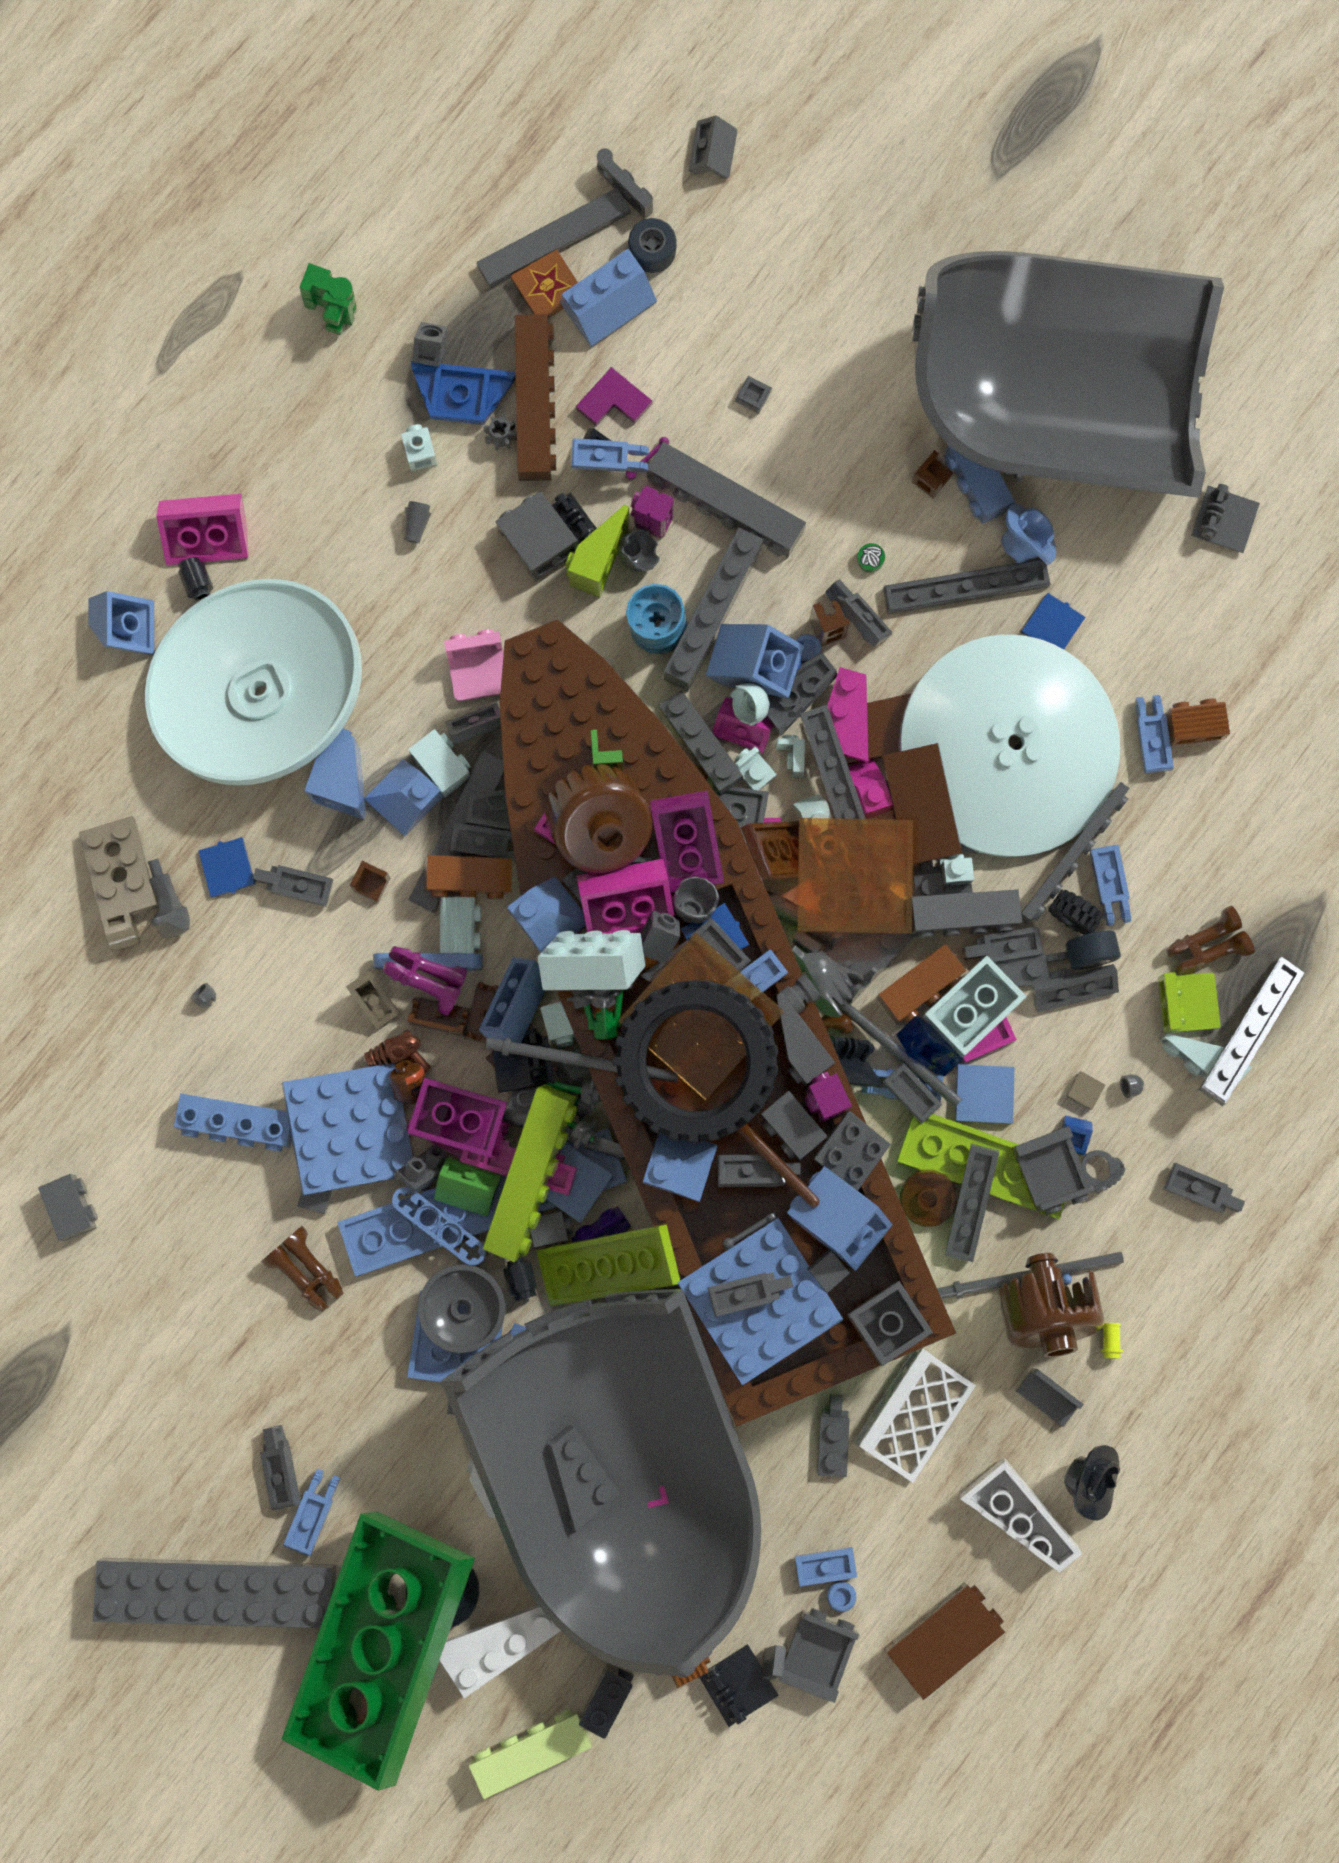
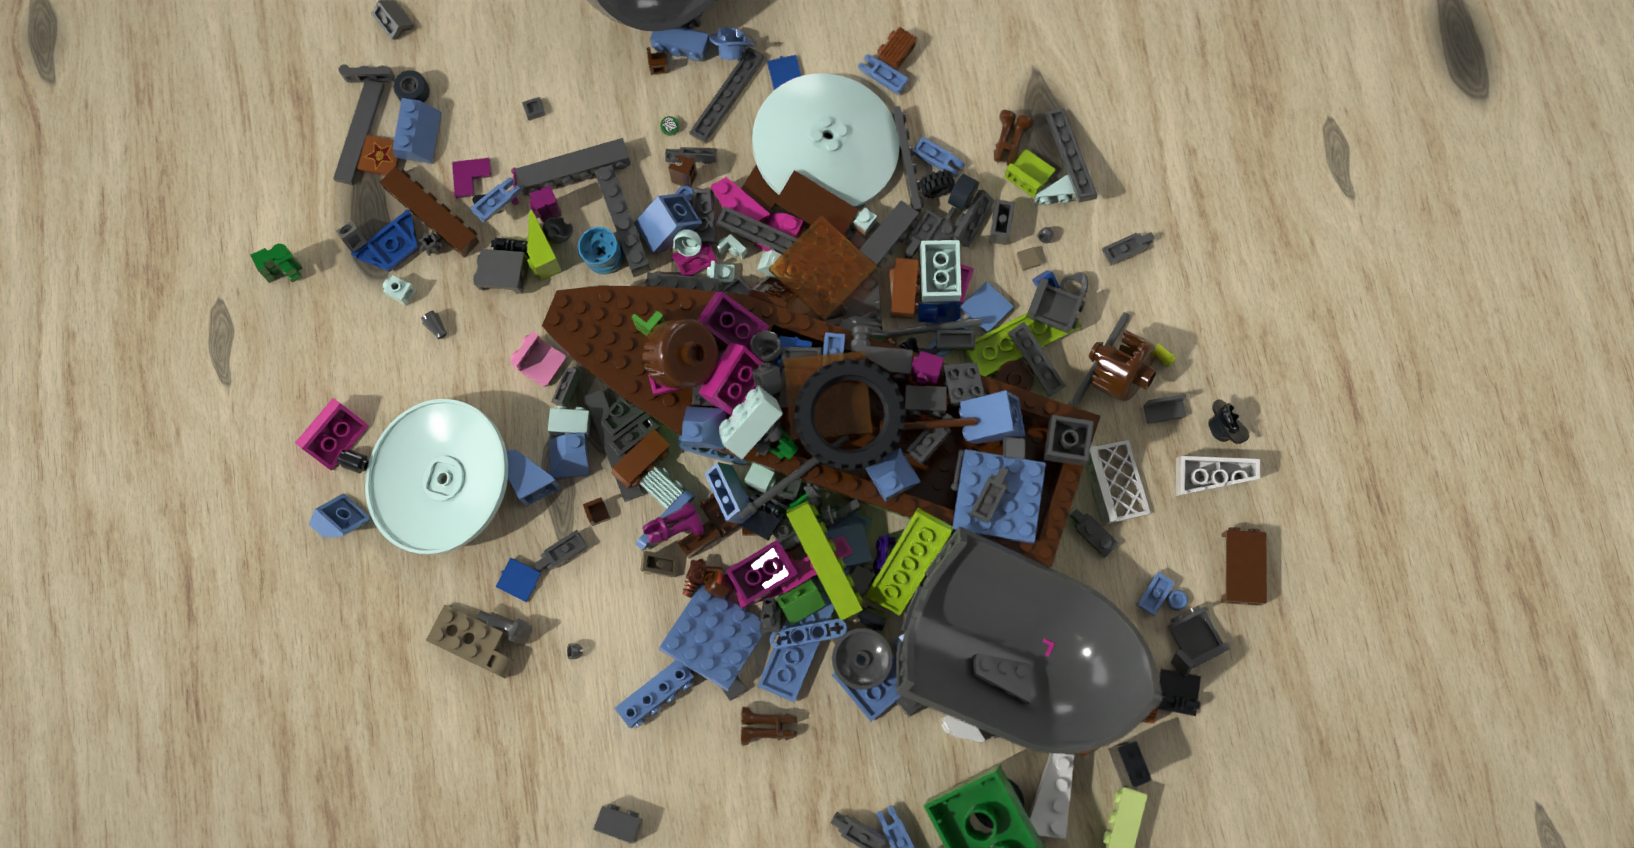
camera: 45 degrees left, 5 degrees down
none -> dark grey brick [988,199,1015,245]

